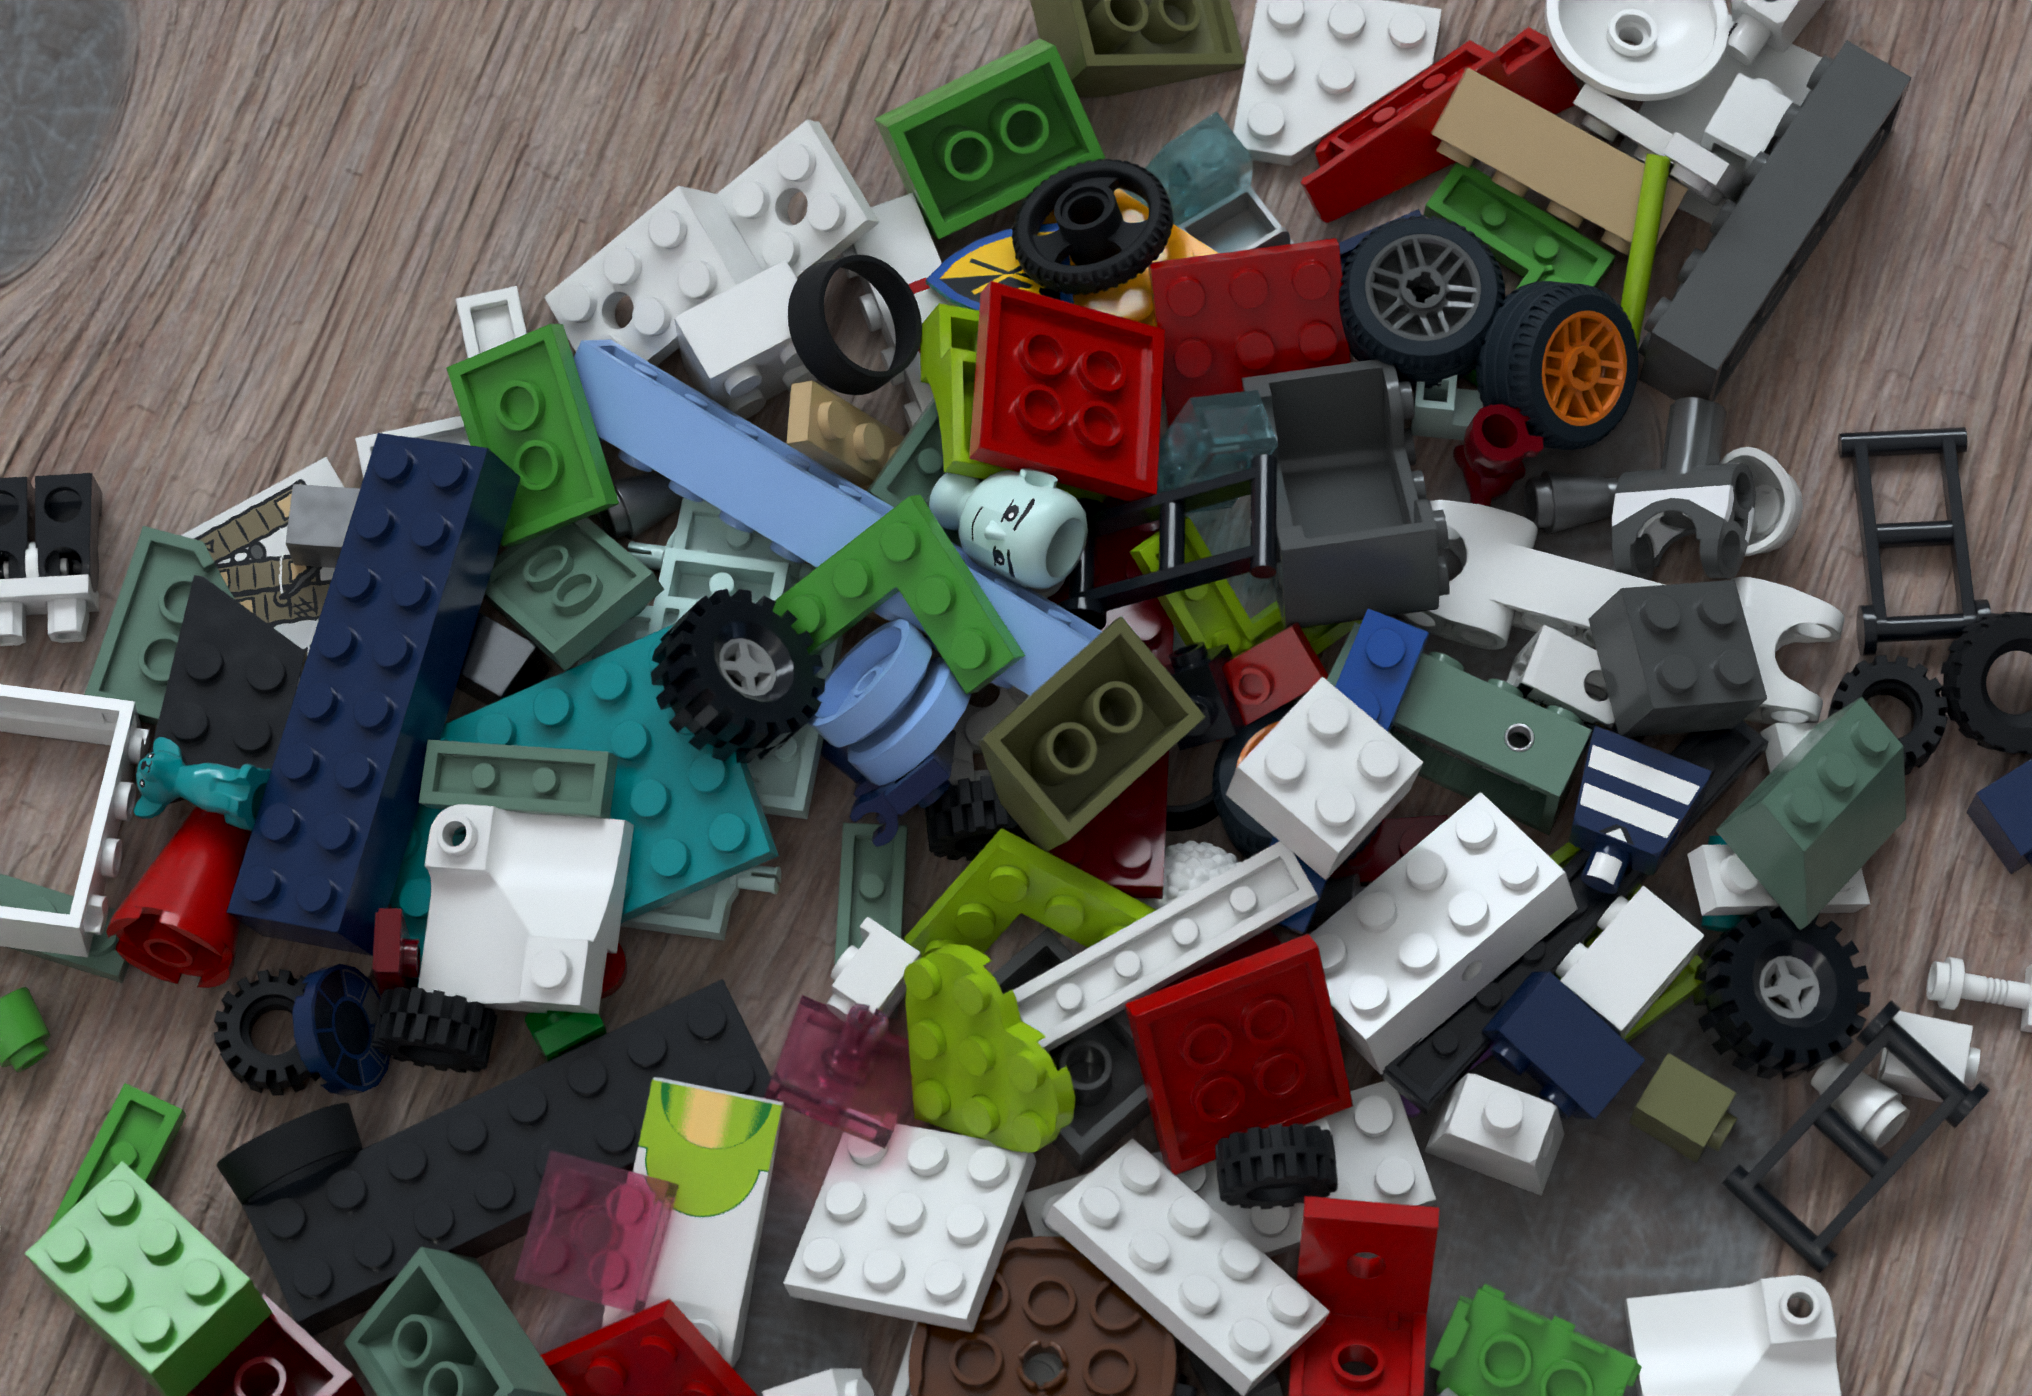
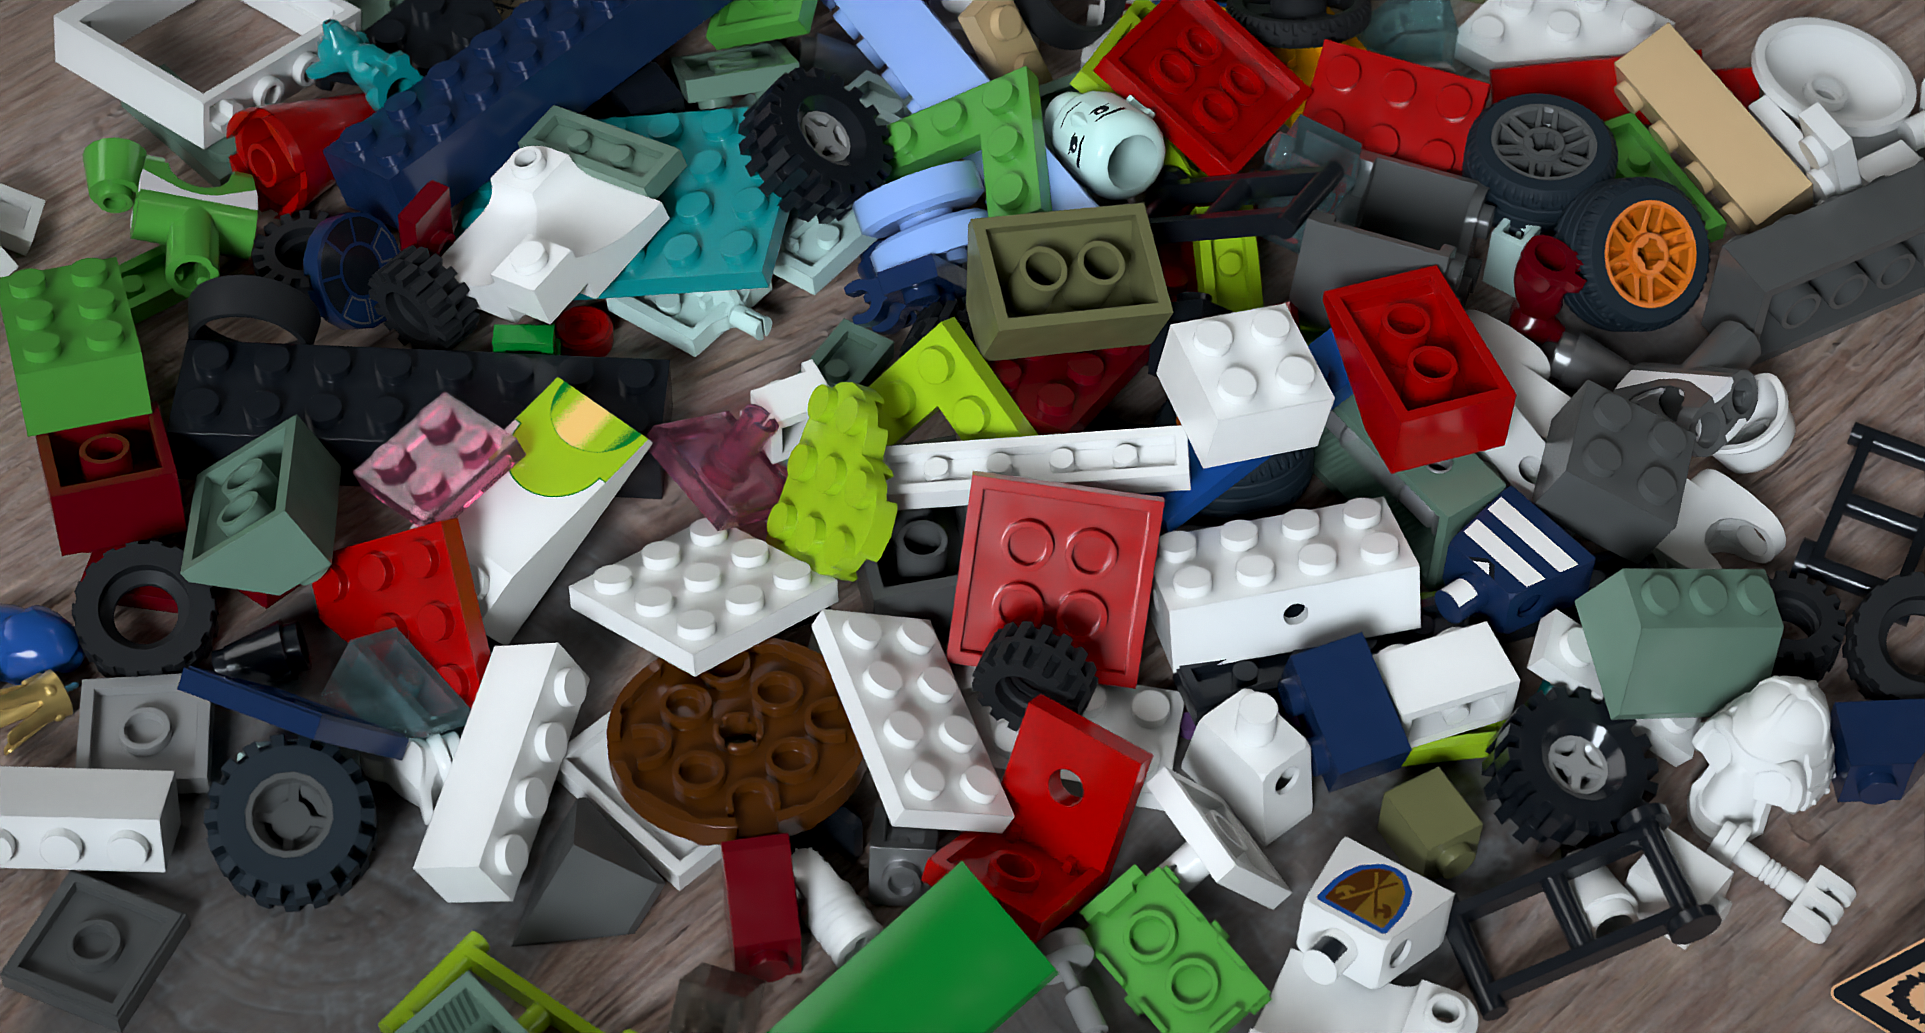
camera: 25 degrees right, 20 degrees down
lime piece [1621,154,1671,349] -> none
none -> bright green connector [130,155,258,297]
none -> white tile [1146,767,1292,910]
none -> white torso [1296,836,1455,989]
none -> red slope [1322,265,1517,474]
none -> white head [1687,676,1836,843]

